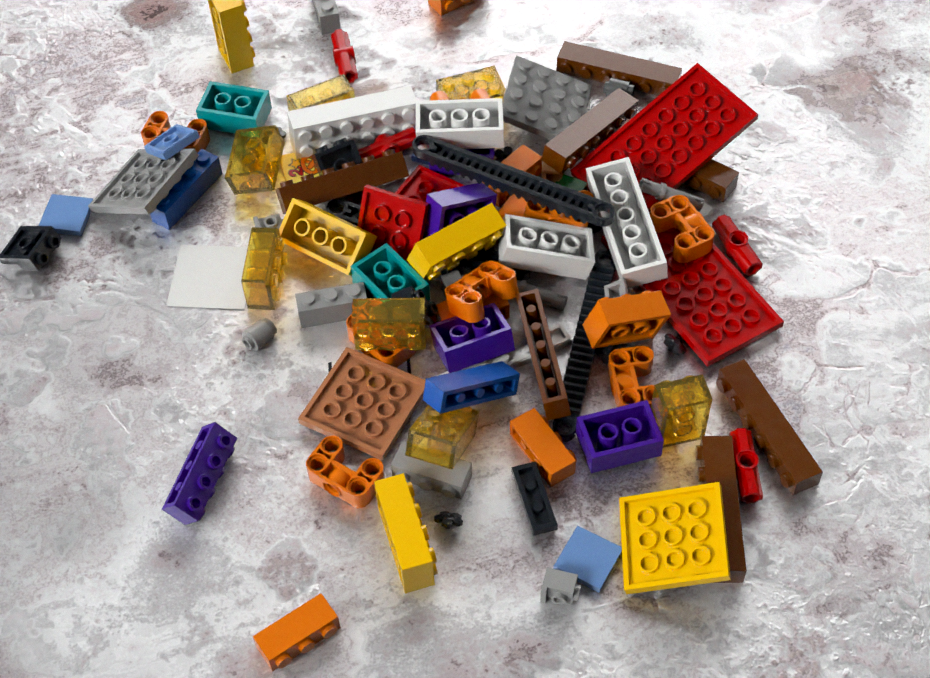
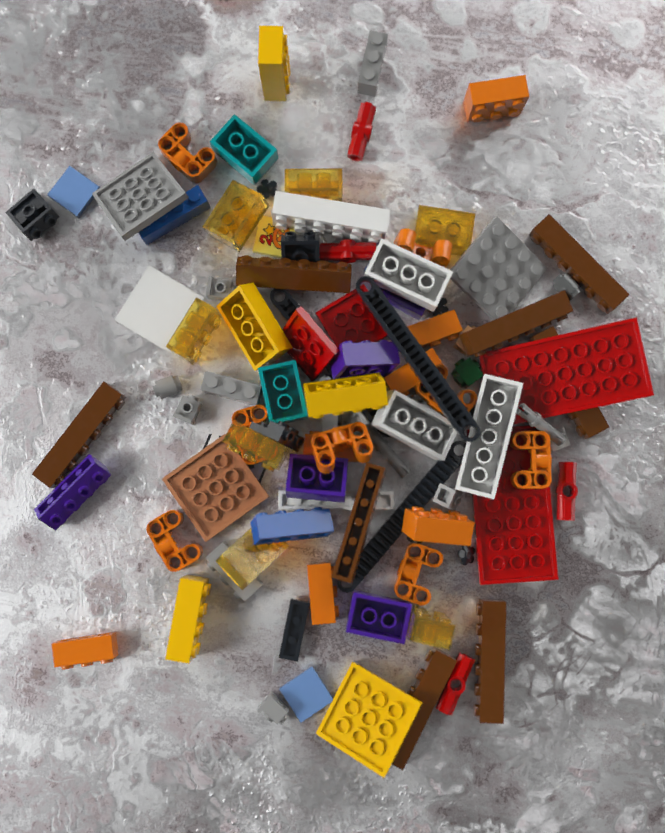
camera: 25 degrees right, 30 degrees up
medium blue tile [144,124,200,160] -> none
black plant [434,511,463,529] -> none
none -> reddish brown brick [32,381,126,488]
none -> light grey brick [173,394,203,425]

